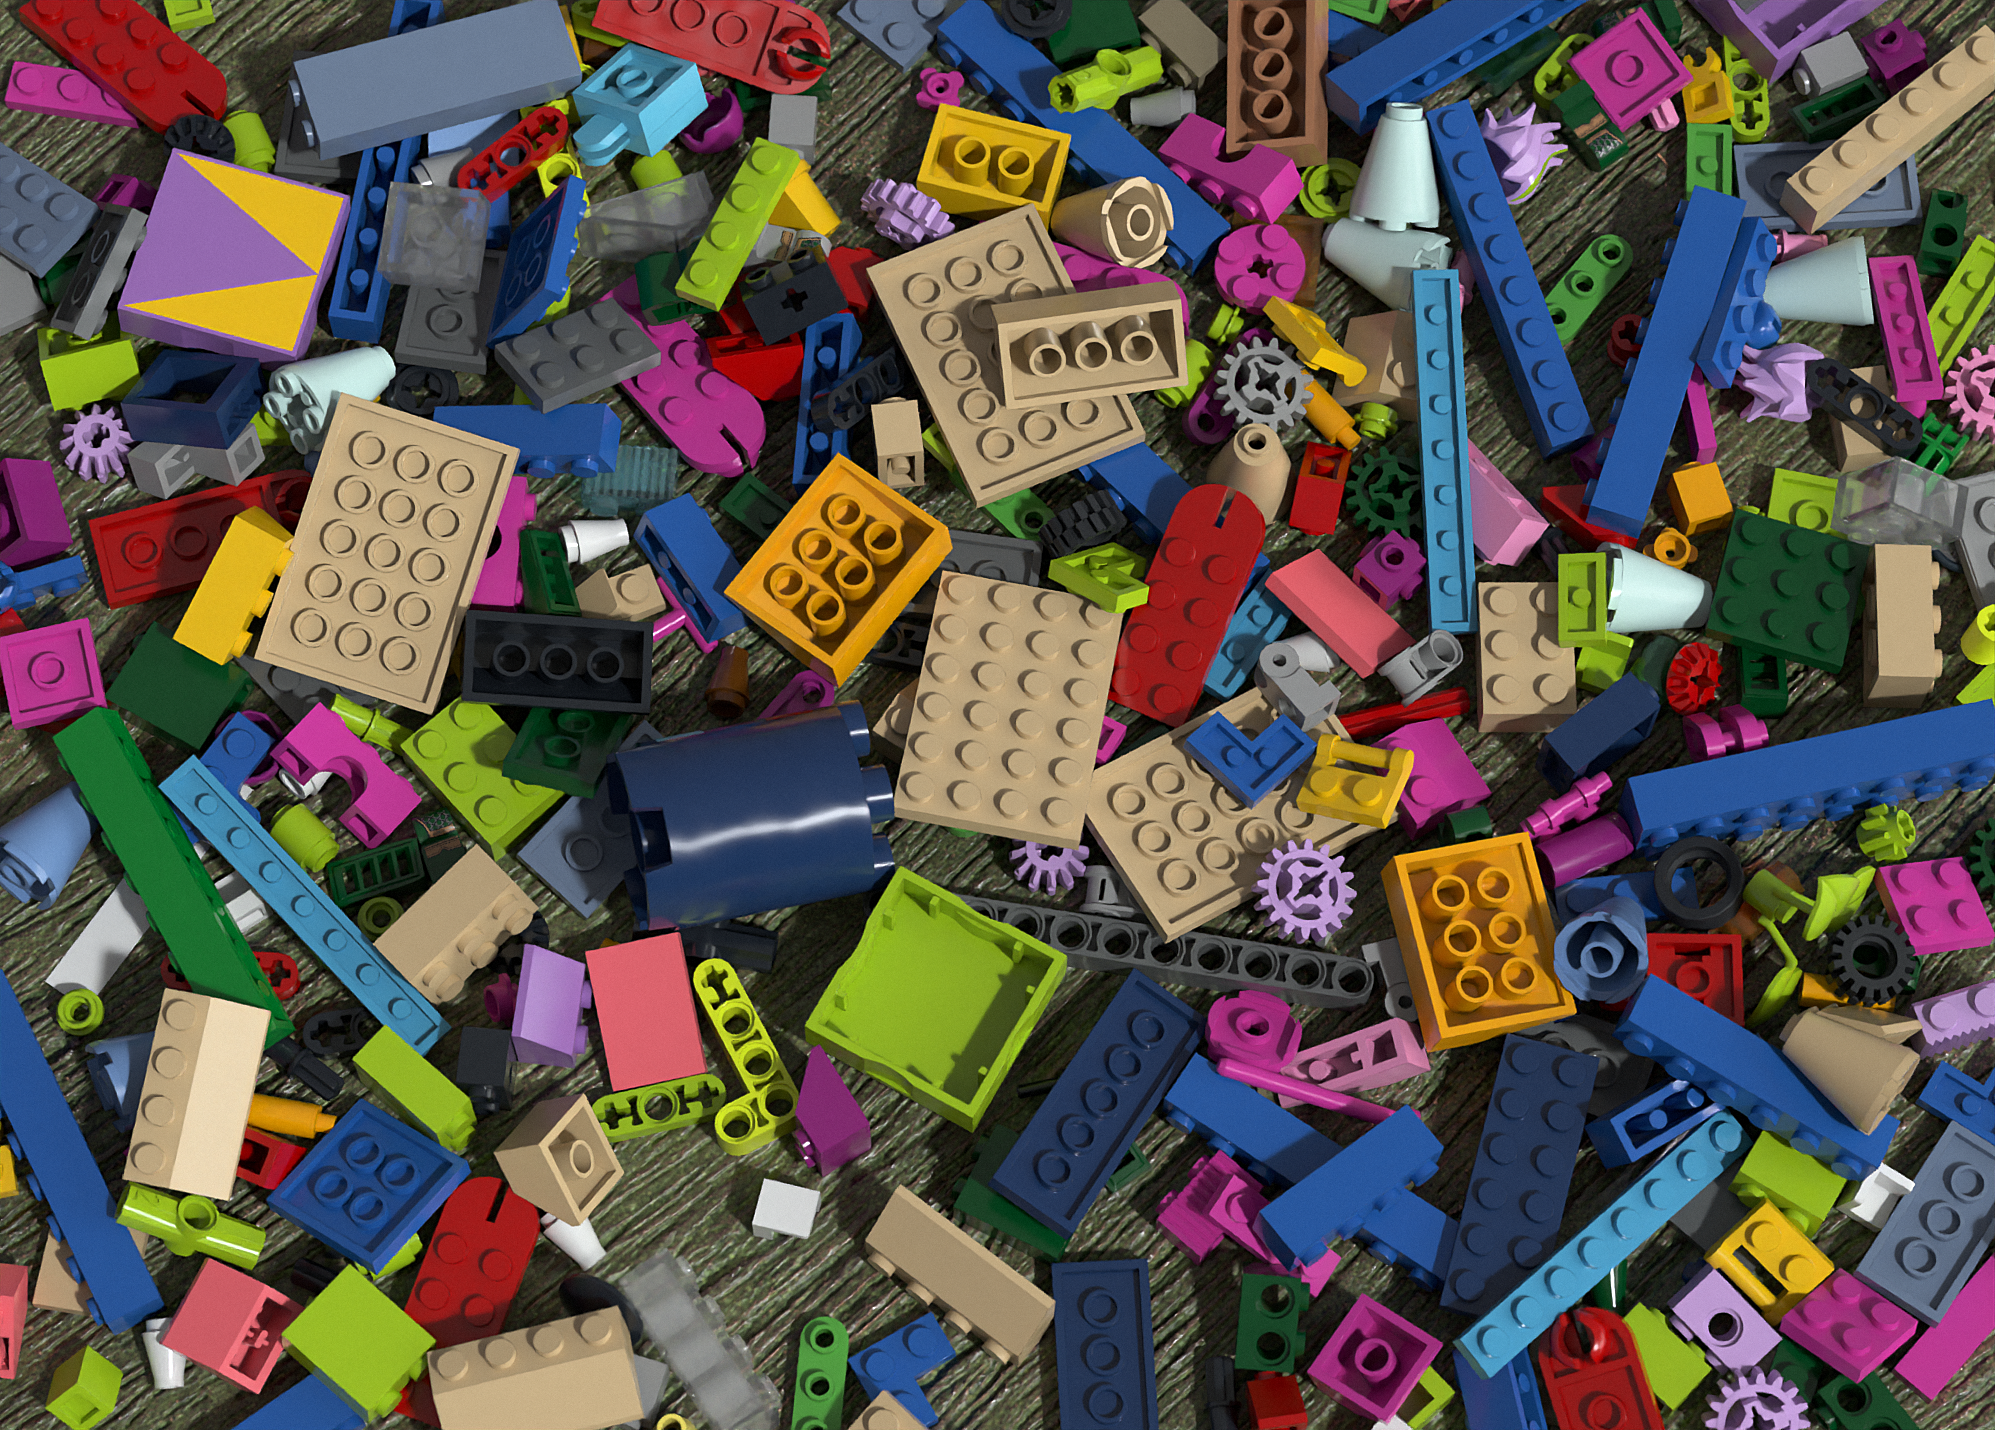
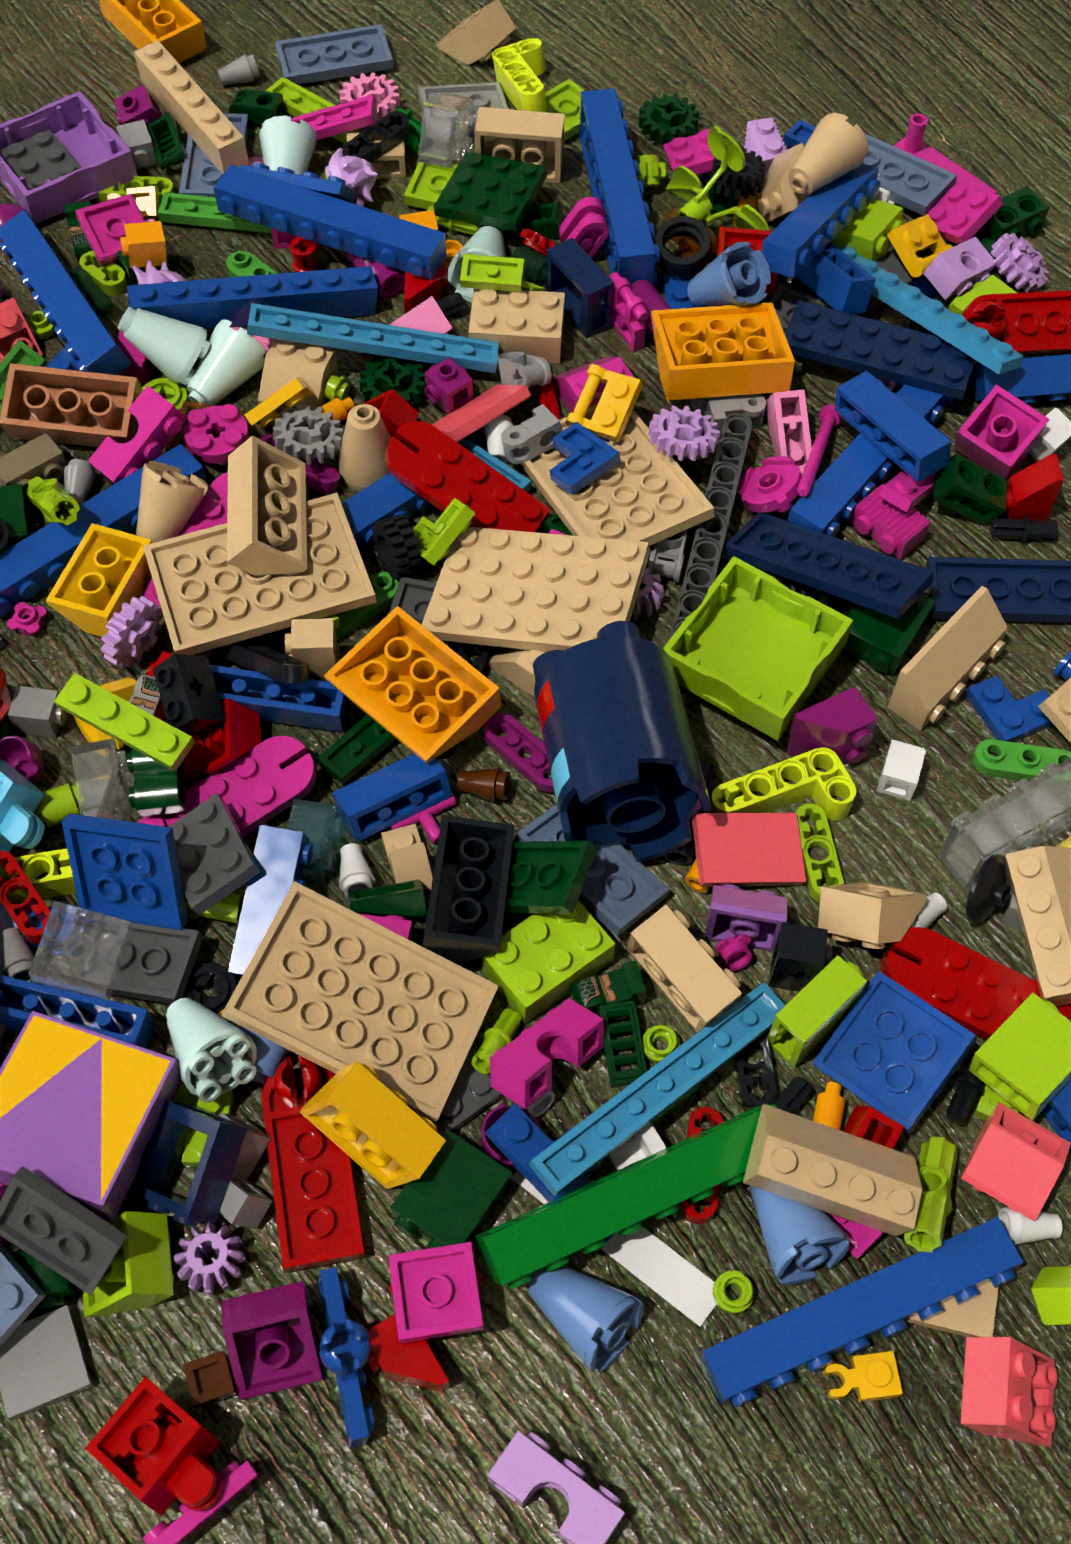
camera: 85 degrees left, 10 degrees down
lime brick [270,803,340,873] -> none
dark green leg [1435,805,1493,848] -> none
none -> light orange brick [120,221,167,268]

